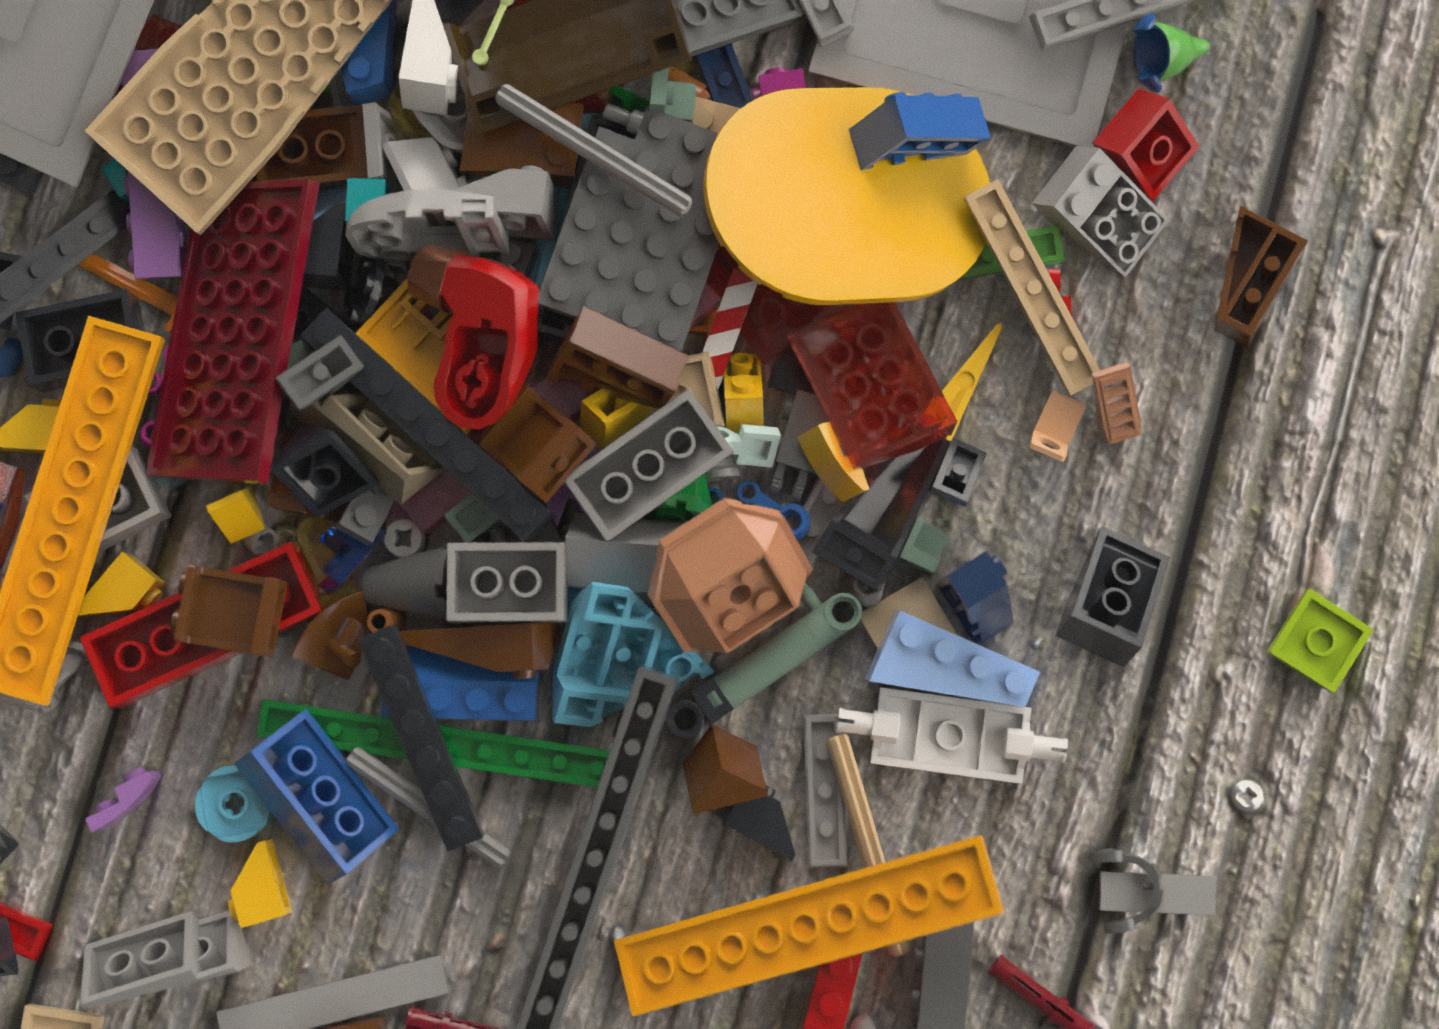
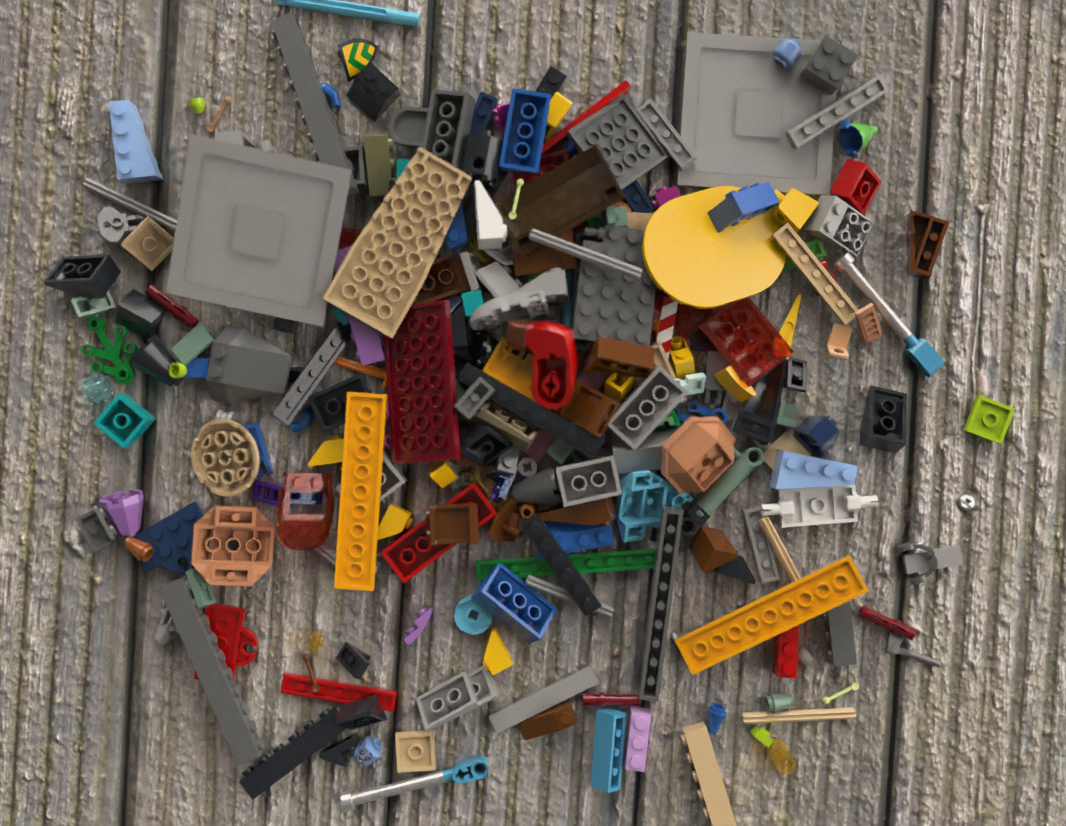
camera: 20 degrees left, 5 degrees up
none -> yellow torso [771,188,819,233]
none -> piece [833,252,945,378]

